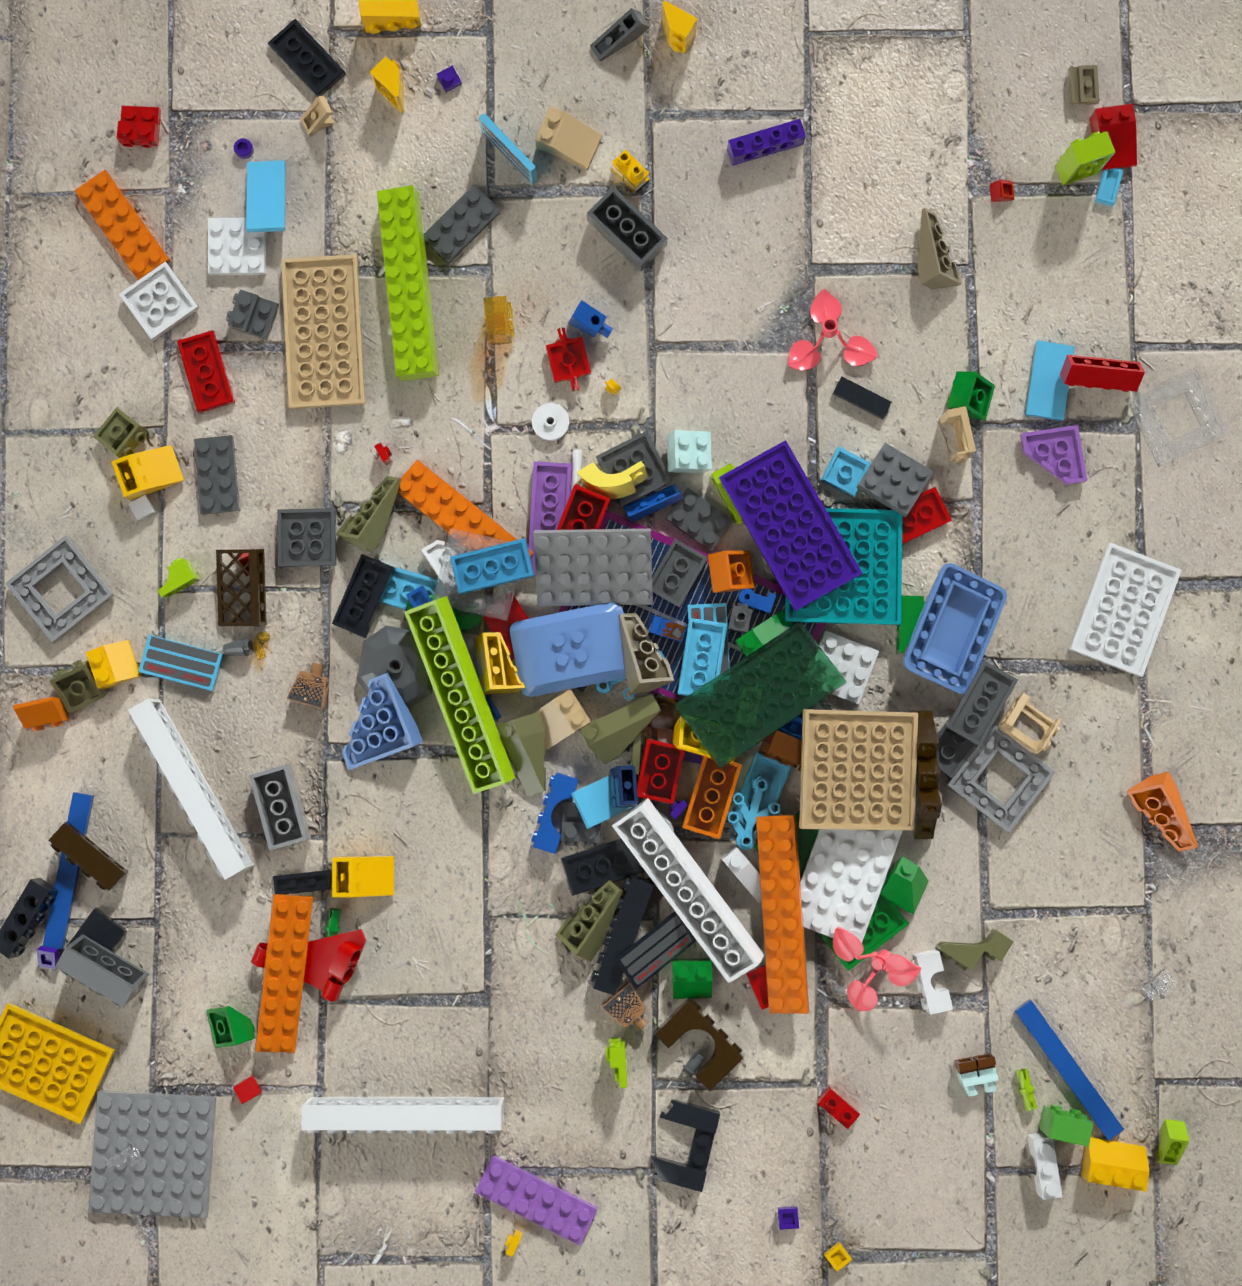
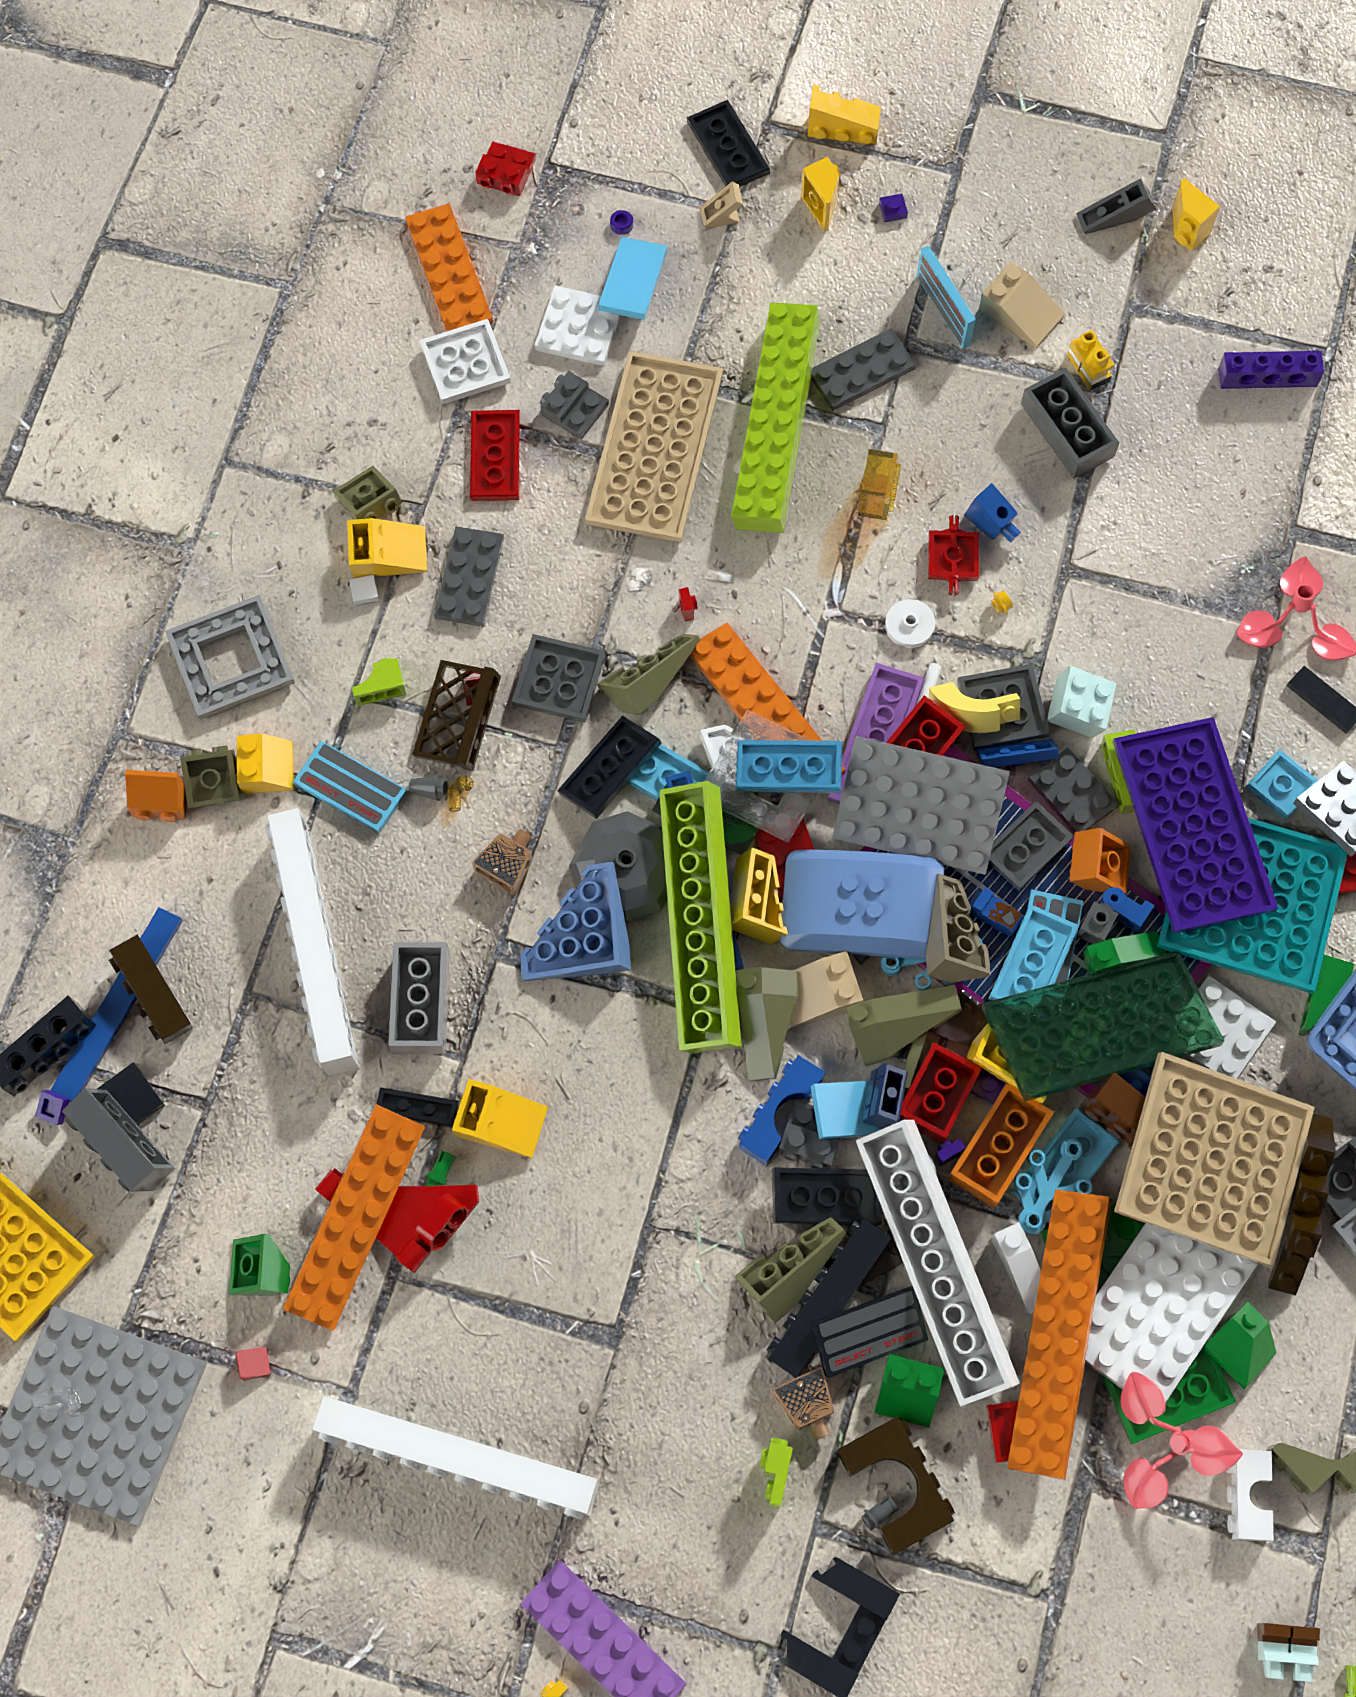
camera: 20 degrees right, 15 degrees down
red piece [816,1086,860,1130] -> none

